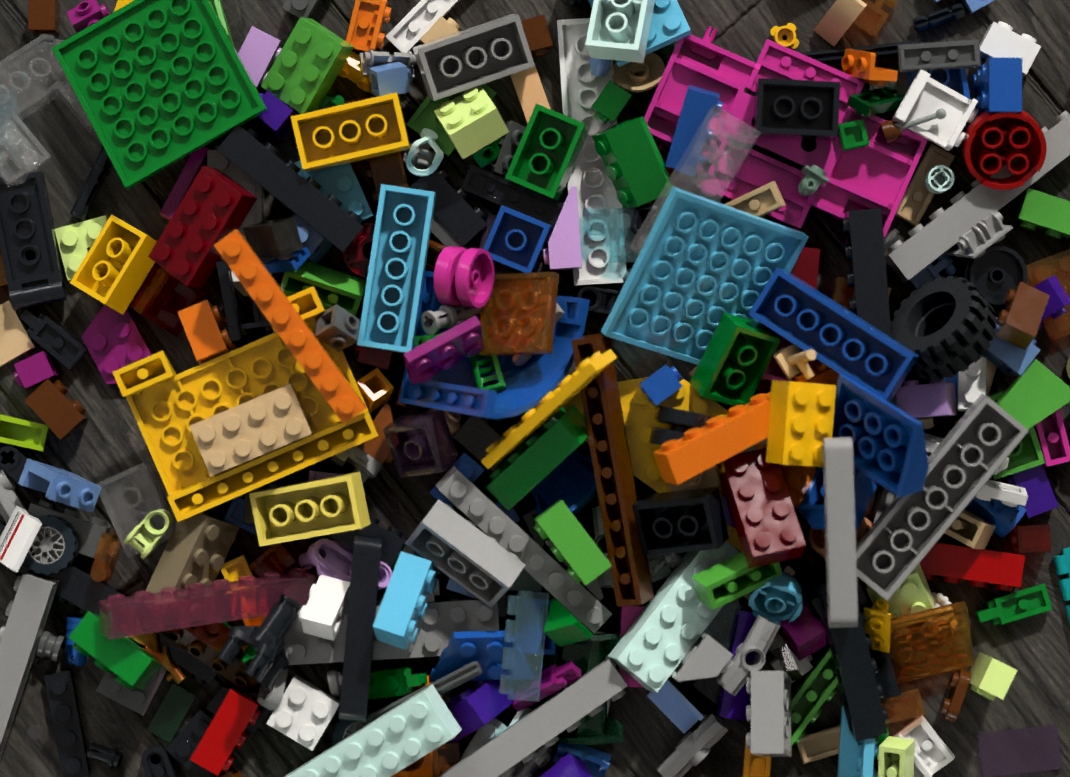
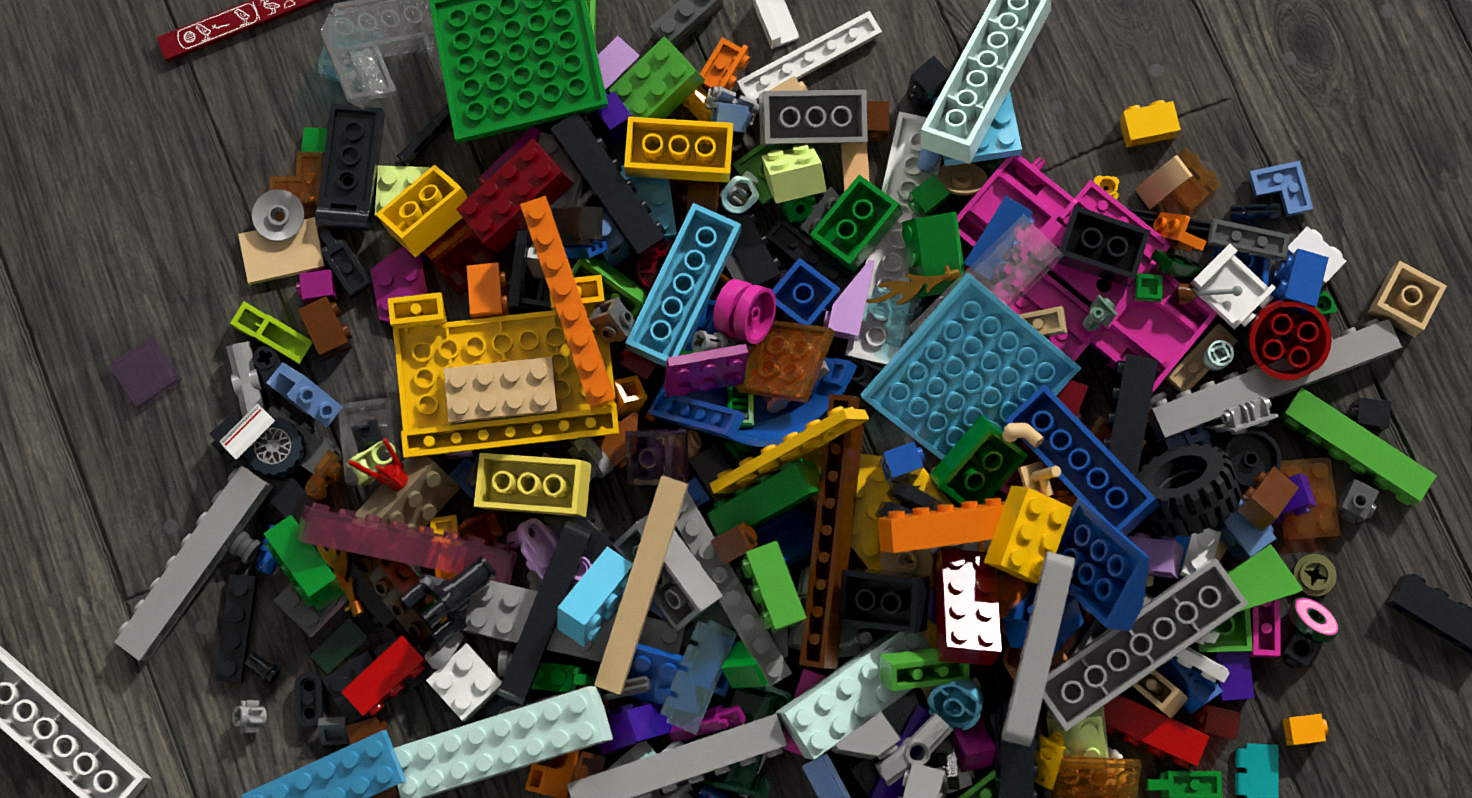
camera: 10 degrees right, 10 degrees down
white brick [299,575,350,641] -> none
none -> red plant [348,438,408,491]
none -> black tile [351,419,384,453]
none -> tan tile [594,476,689,695]
none -> reddish brown brick [711,521,758,564]
none -> pearl gold piece [866,265,961,305]
none -> tan arm [1002,423,1044,448]
none -> green plate [1315,291,1337,316]

